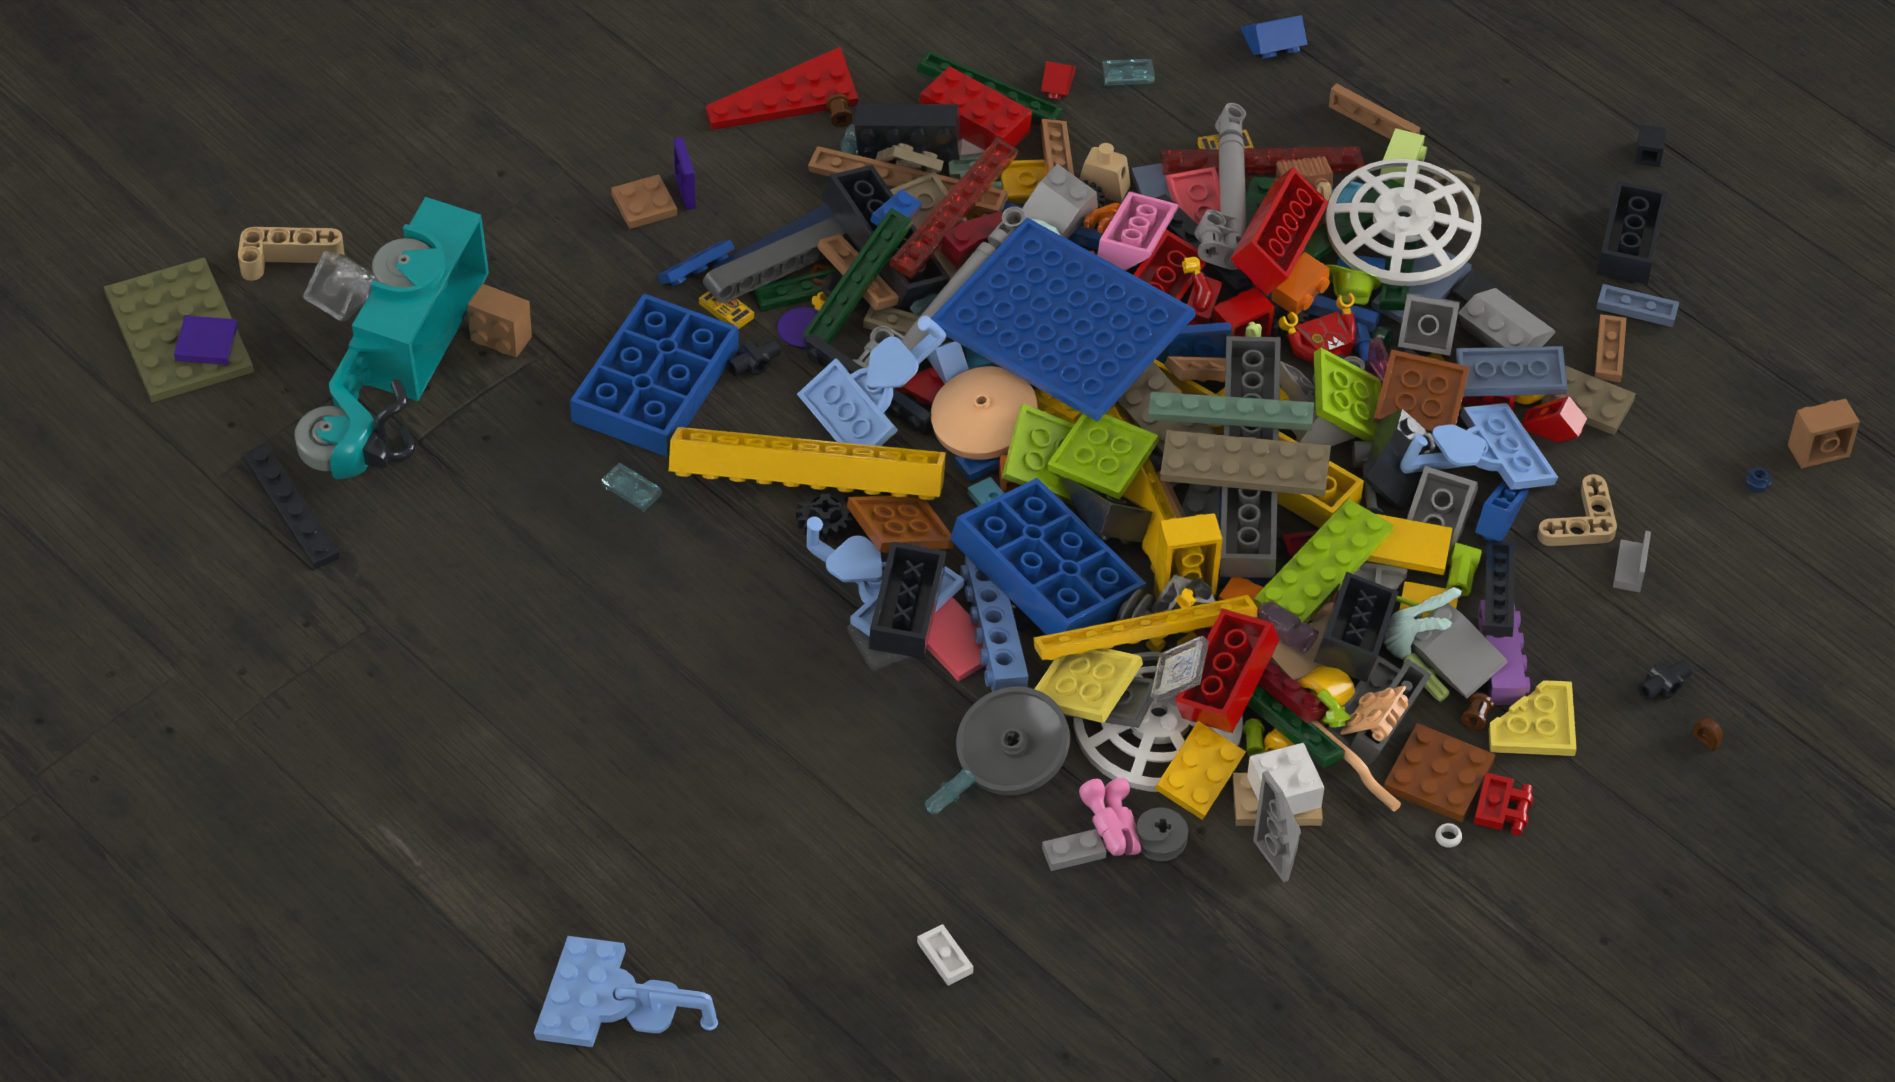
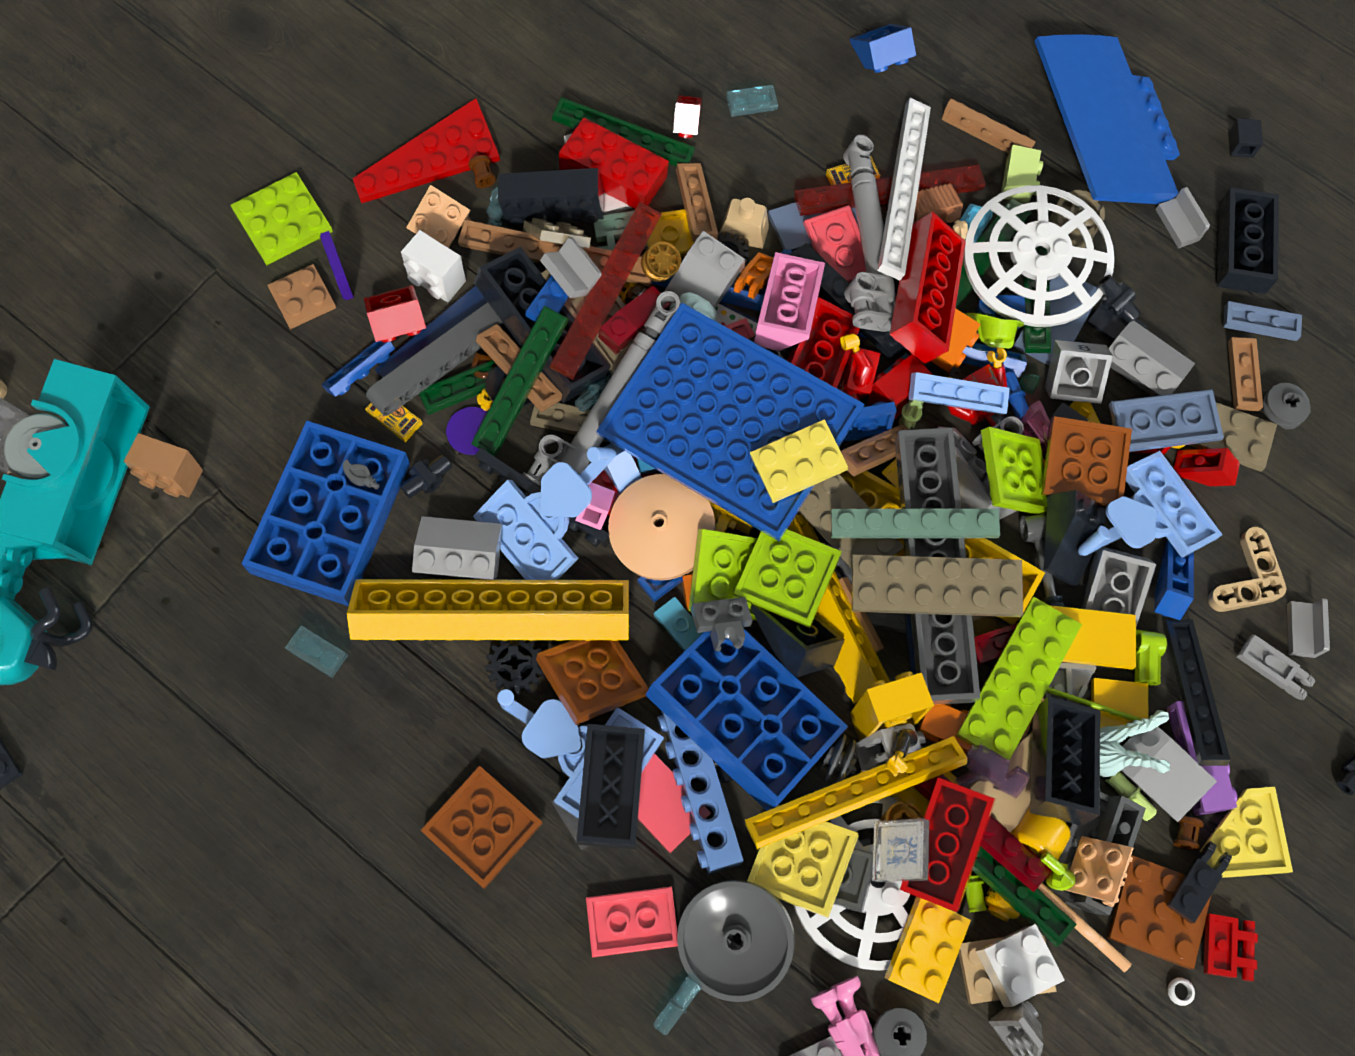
camera: 10 degrees left, 20 degrees up
none -> lime plate [230,172,333,266]
none -> dark grey piece [343,460,379,489]
none -> brick [364,285,426,343]
none -> white brick [401,230,466,302]
none -> light nougat hinge [406,185,471,248]
none -> light grey slope [412,516,502,580]
none -> dark orange plate [421,766,543,889]
none -> light grey panel [540,238,602,298]
none -> bright pink brick [575,482,615,530]
none -> coral tile [586,886,678,958]
none -> pearl gold wheel [641,241,681,282]
none -> dark grey plate [691,597,753,651]
none -> light yellow plate [750,419,848,503]
none -> white plate [877,98,931,280]
none -> light blue plate [909,372,1010,414]
none -> blue slope [1034,35,1180,204]
none -> black axle [1097,275,1141,323]
none -> light grey panel [1155,187,1210,248]
none -> black hinge [1166,841,1232,924]
none -> light grey hinge [1236,634,1315,700]
none -> dark grey piece [1263,383,1311,429]

